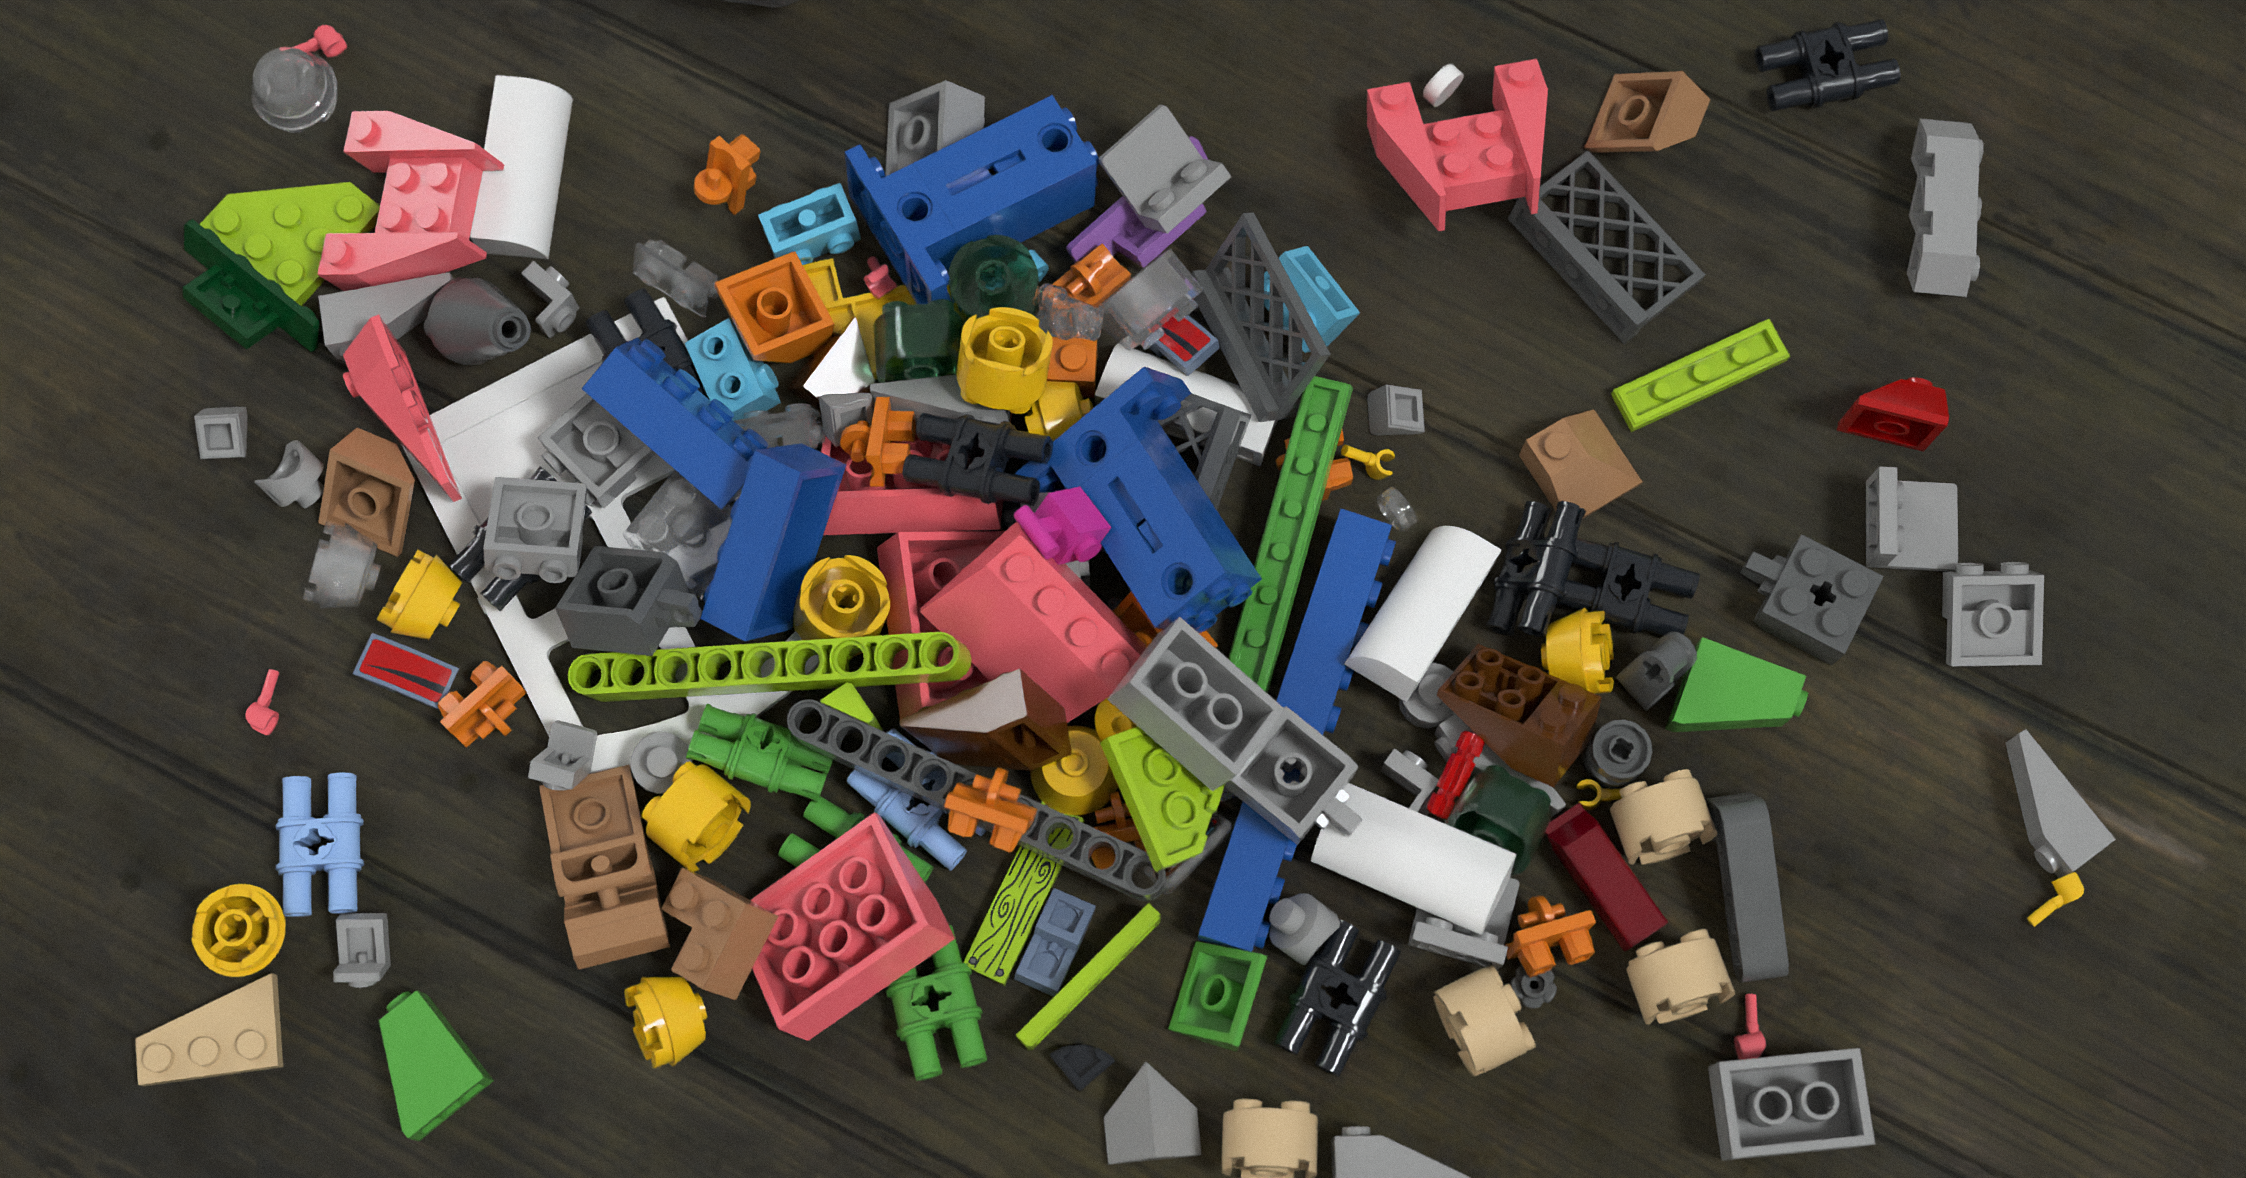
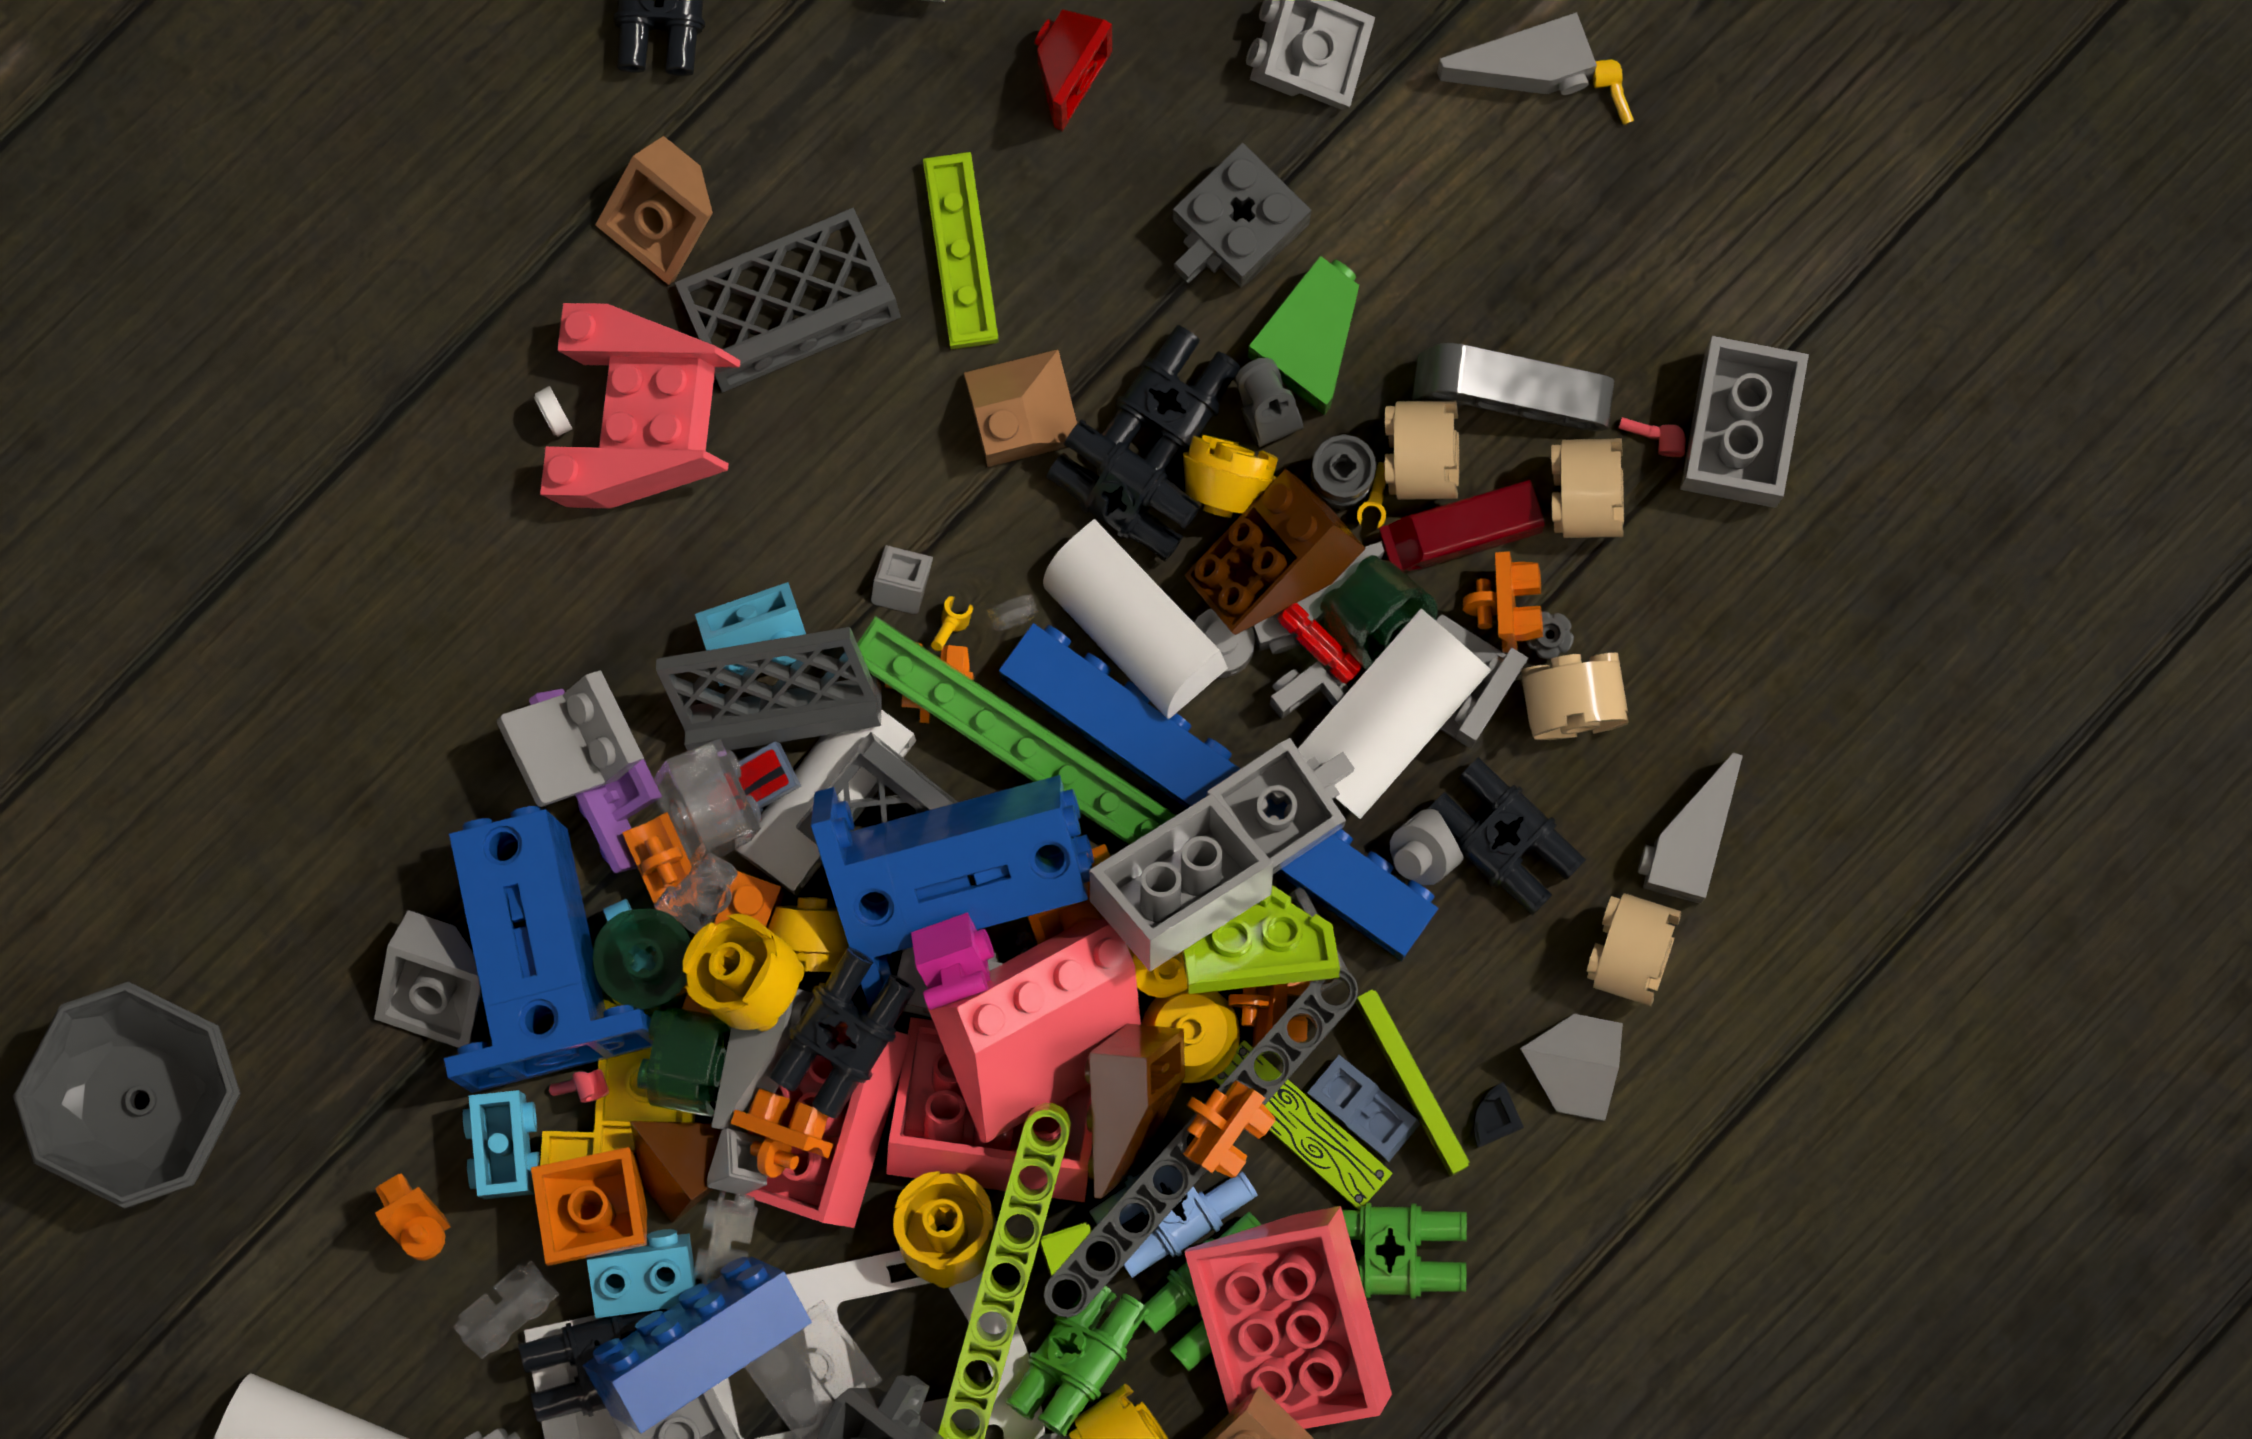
camera: 75 degrees left, 5 degrees up
blue piece [700,443,846,641] -> none
bright green slope [1168,941,1267,1052] -> none
light grey bracket [1866,466,1958,572] -> none

